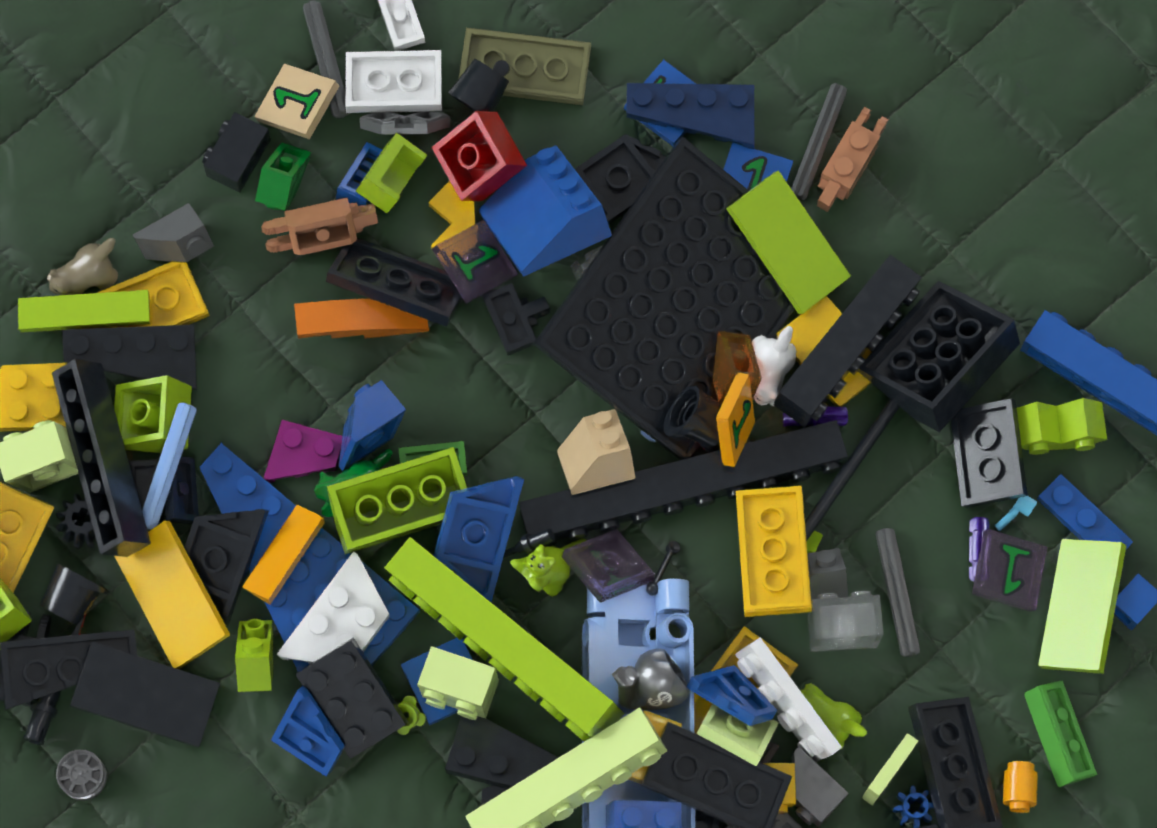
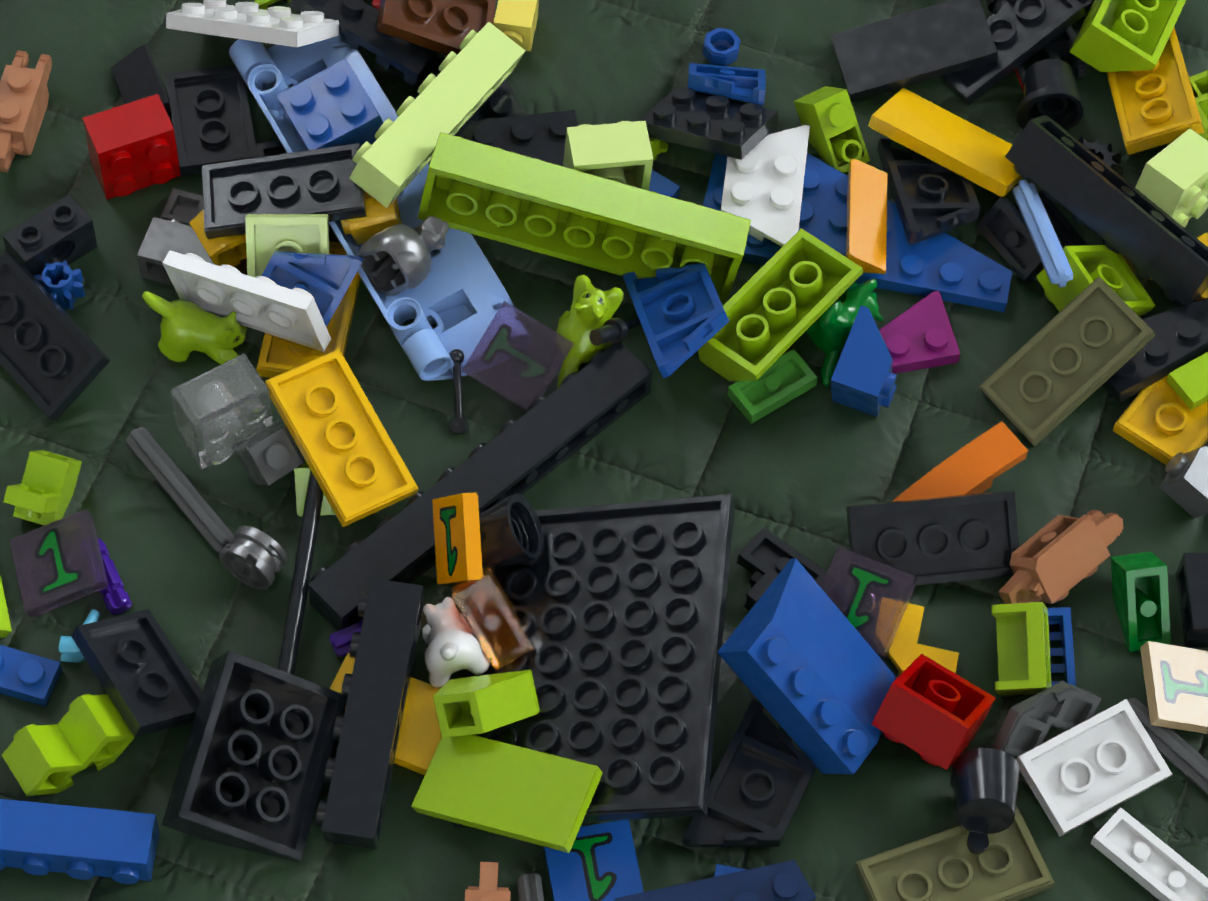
camera: 150 degrees right, 15 degrees down
tan slope [557,409,636,495] -> none
yellowish green tile [862,733,918,806] -> none
none -> lime brick [3,450,82,528]
none -> flat silver wheel [219,525,288,590]
none -> lime slope [433,670,540,738]
none -> blue tile [703,28,740,66]
none -> olive tile [979,277,1156,446]

